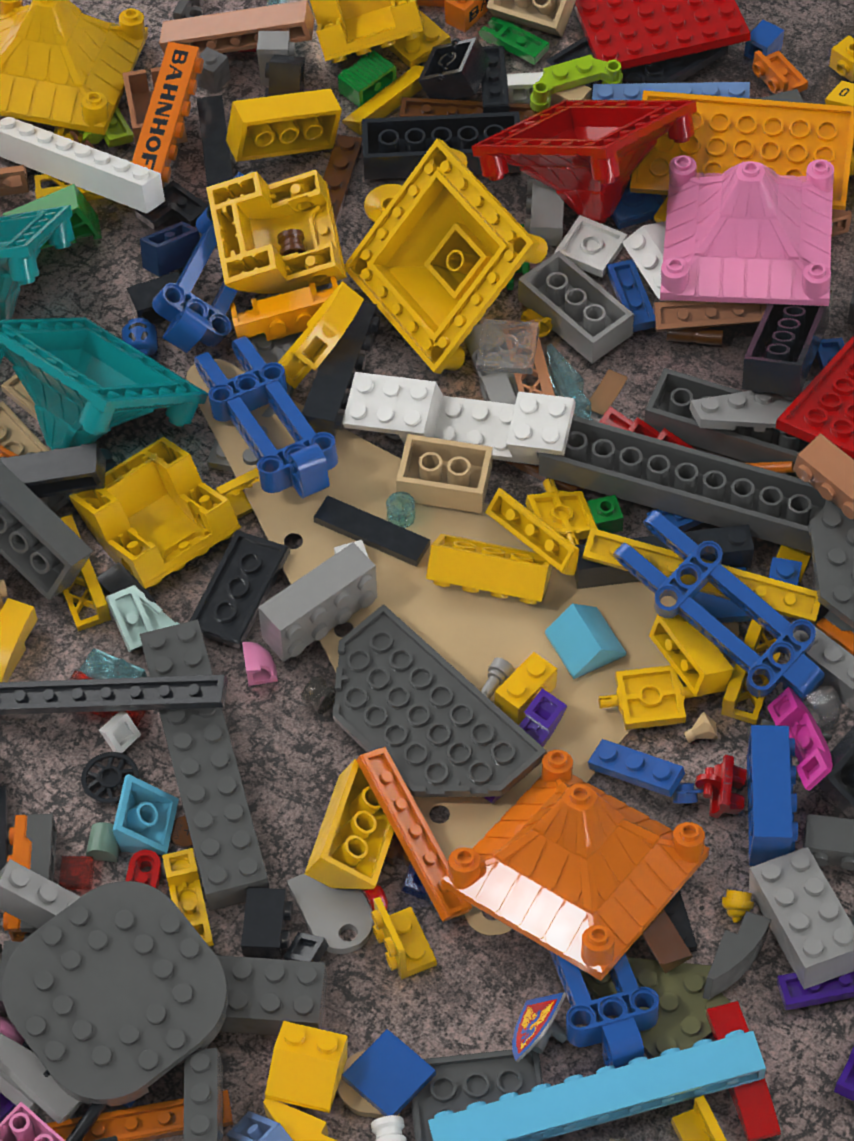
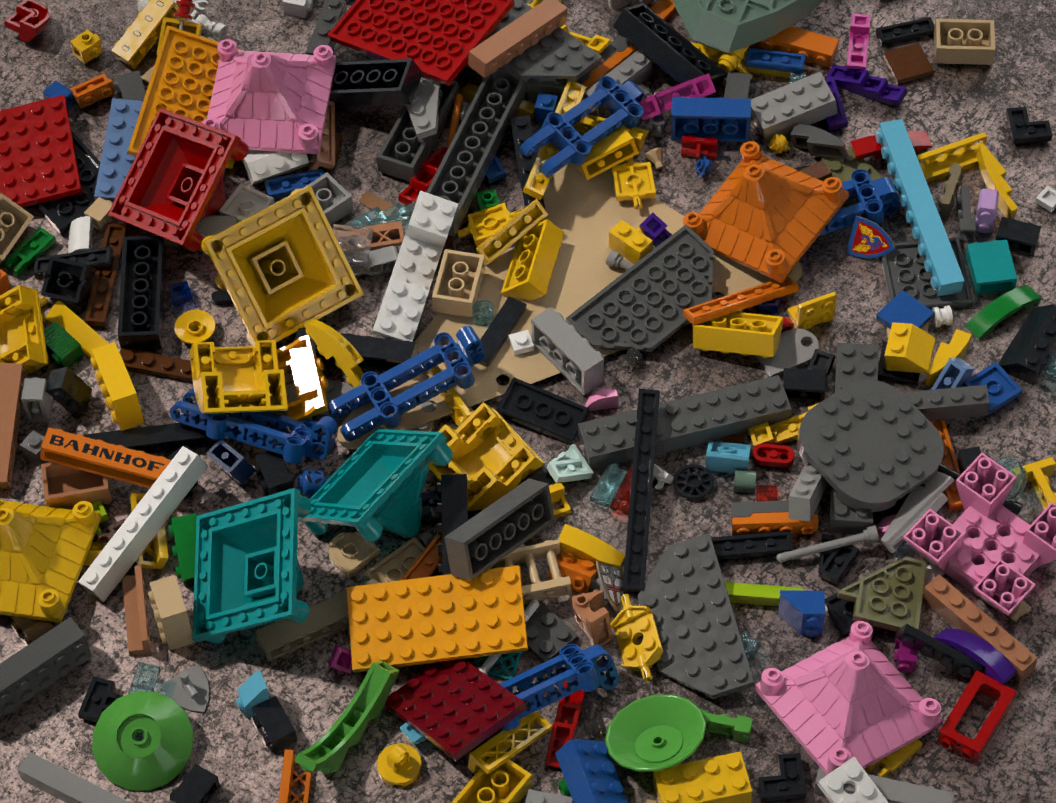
camera: 90 degrees left, 0 degrees up
reddish brown wheel [277,229,307,256] -> none
lime plate [530,54,623,112] -> none
medium azure slope [545,603,626,679] -> none
blue plate [588,739,685,797] -> none

